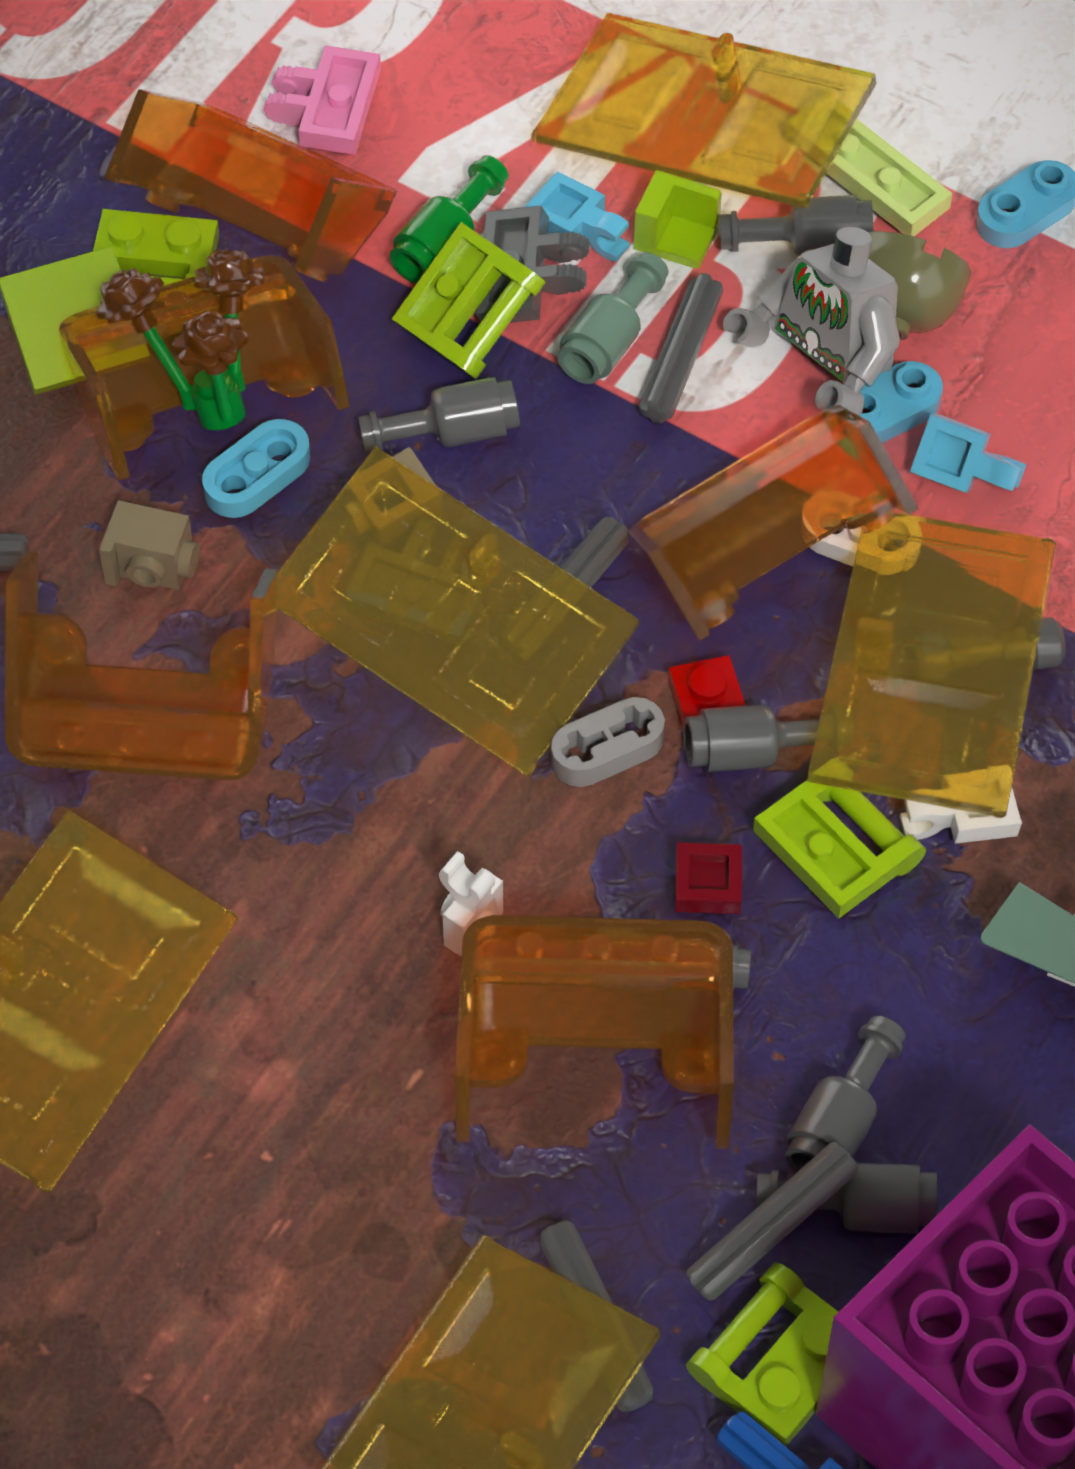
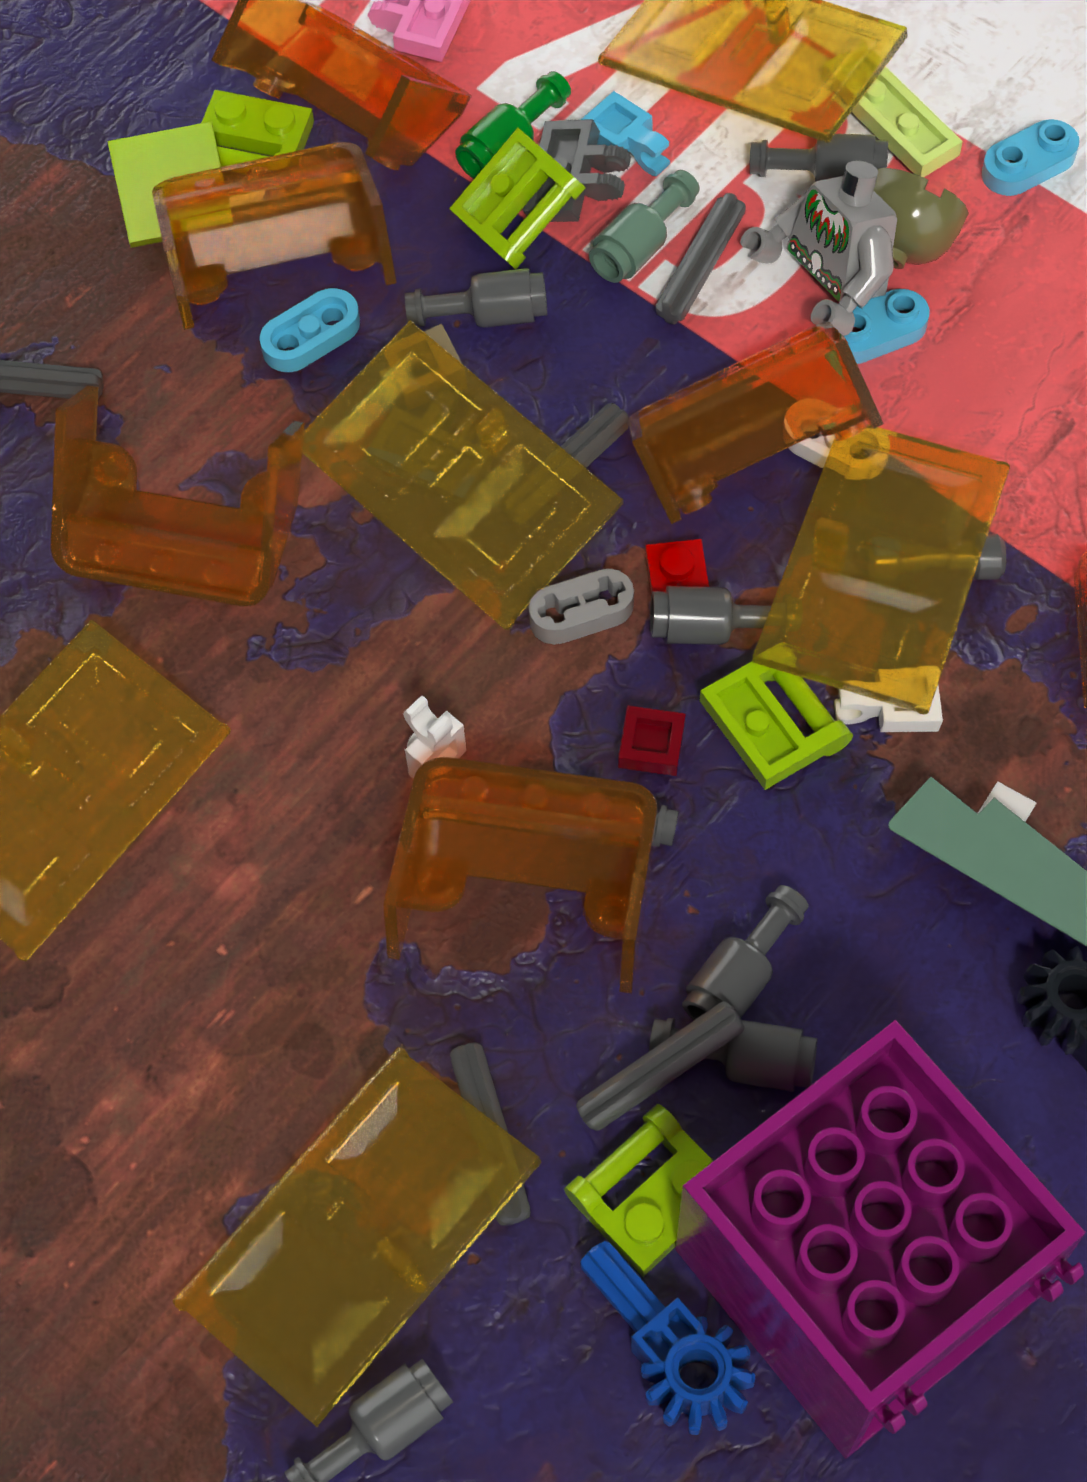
camera: 10 degrees right, 5 degrees up
reddish brown plant [95,250,264,430] -> none
dark tan brick [99,500,200,590] -> none
lime panel [634,170,722,269] -> none
medium azure plate [910,413,1027,493] -> none

